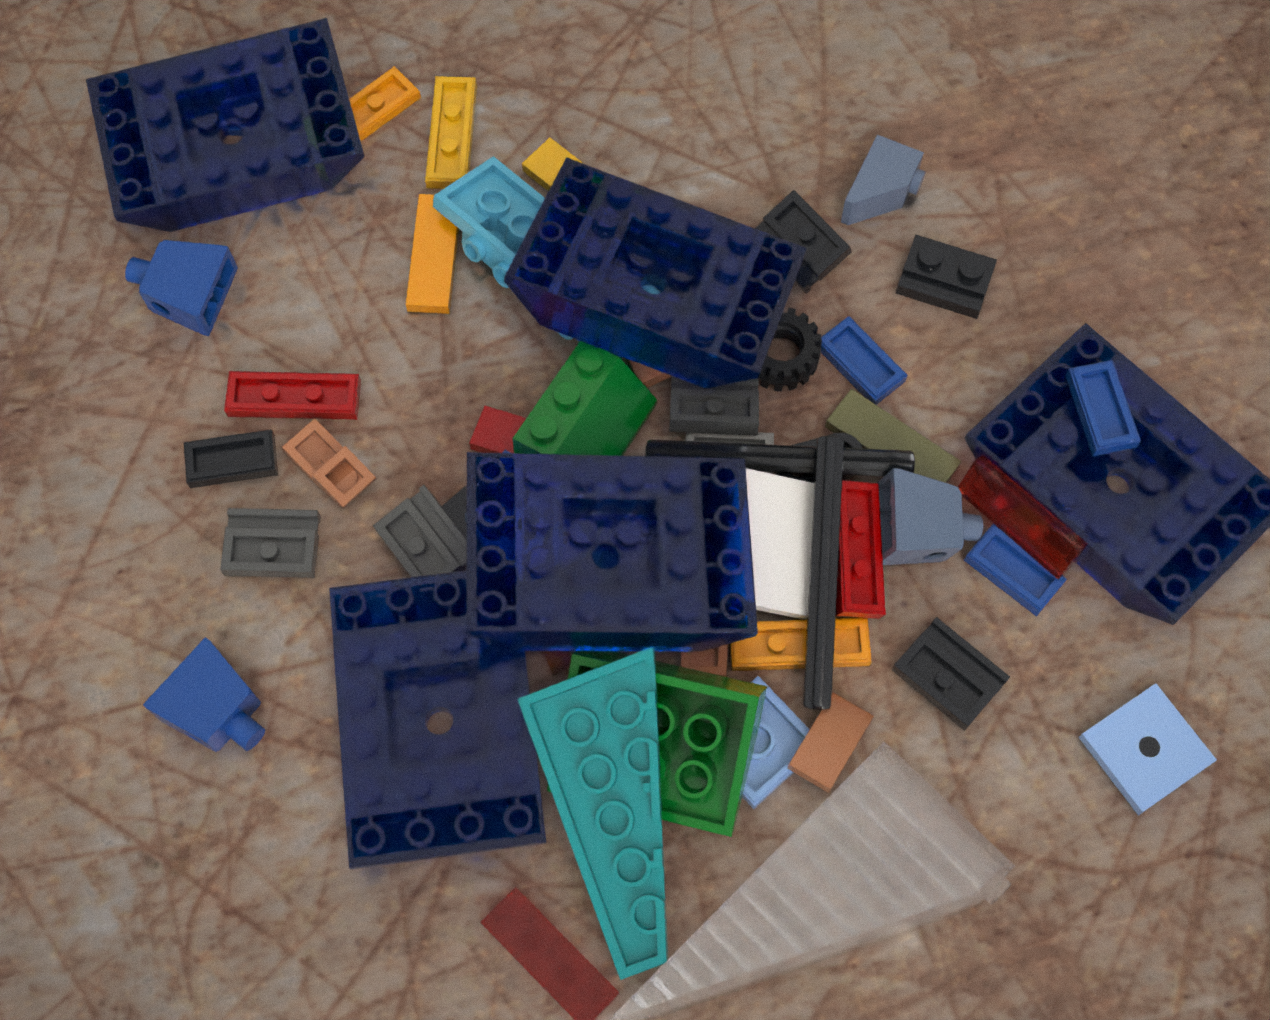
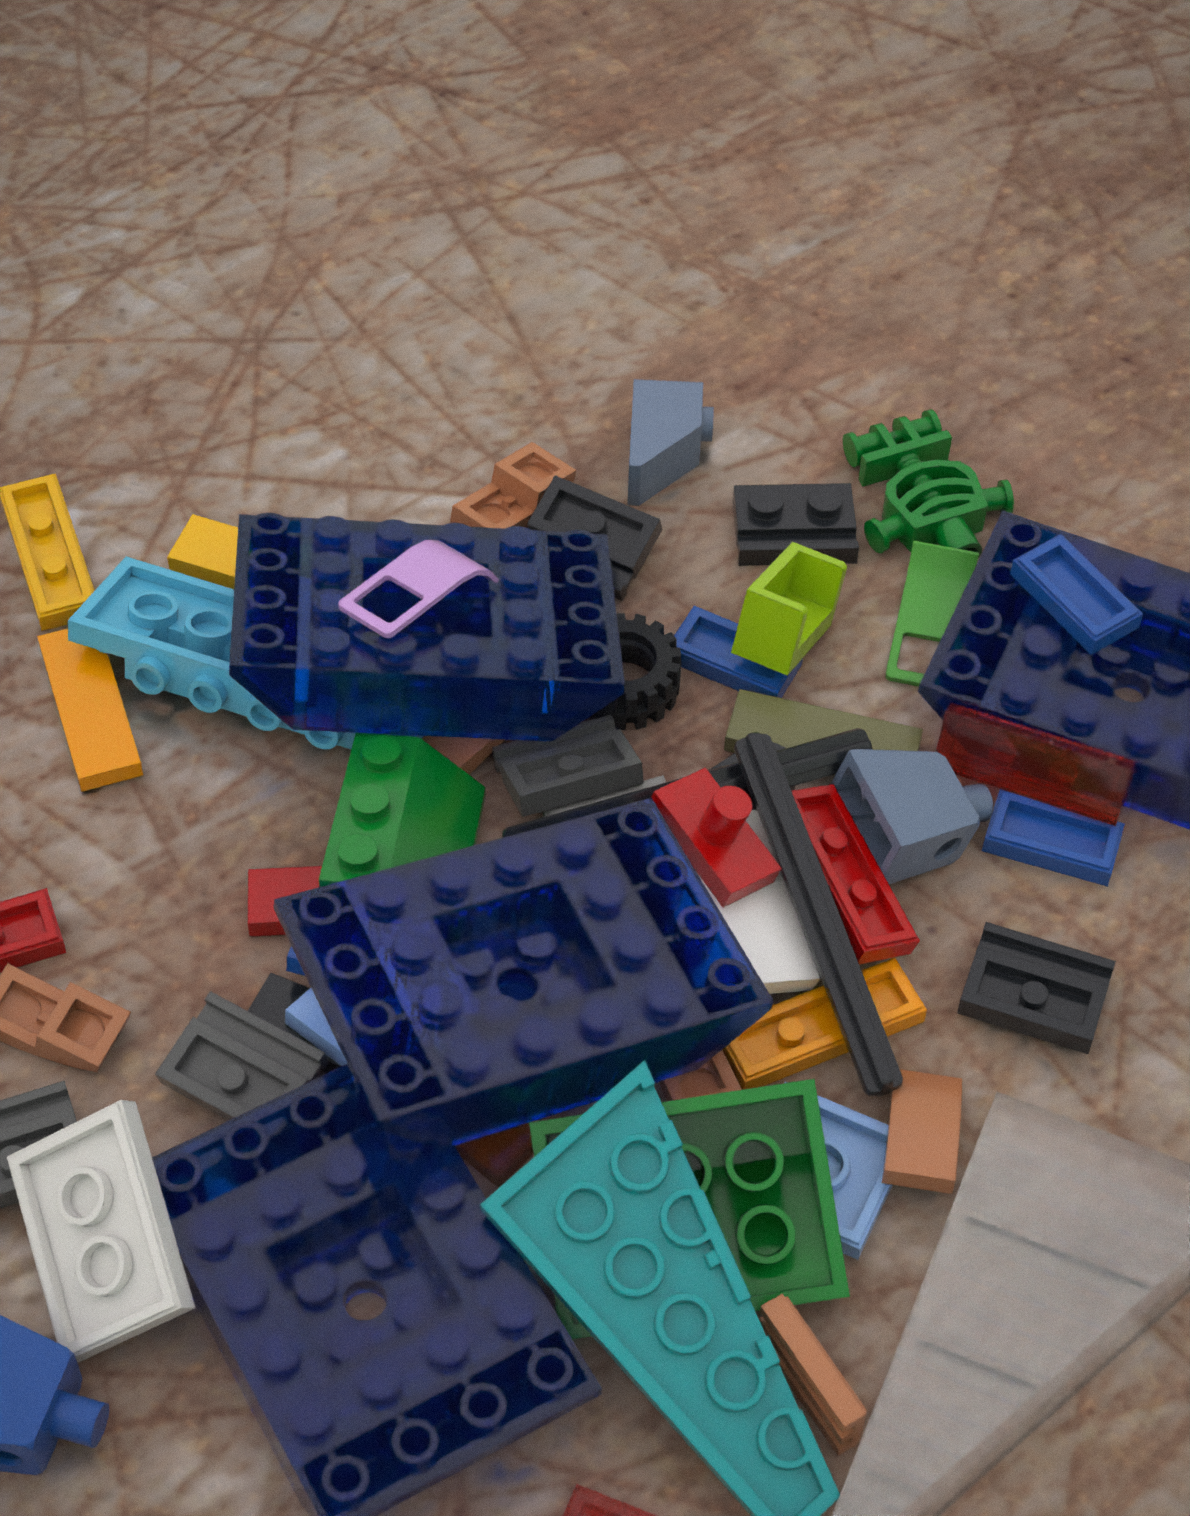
camera: 25 degrees left, 15 degrees down
none -> white tile [7,1100,196,1363]
none -> lavender piece [338,540,499,638]
none -> nougat slope [450,442,576,553]
none -> red tile [647,768,782,907]
none -> lime panel [731,542,847,676]
none -> nougat tile [759,1293,867,1456]
none -> green piece [842,409,1014,558]
none -> bright green piece [885,541,979,692]

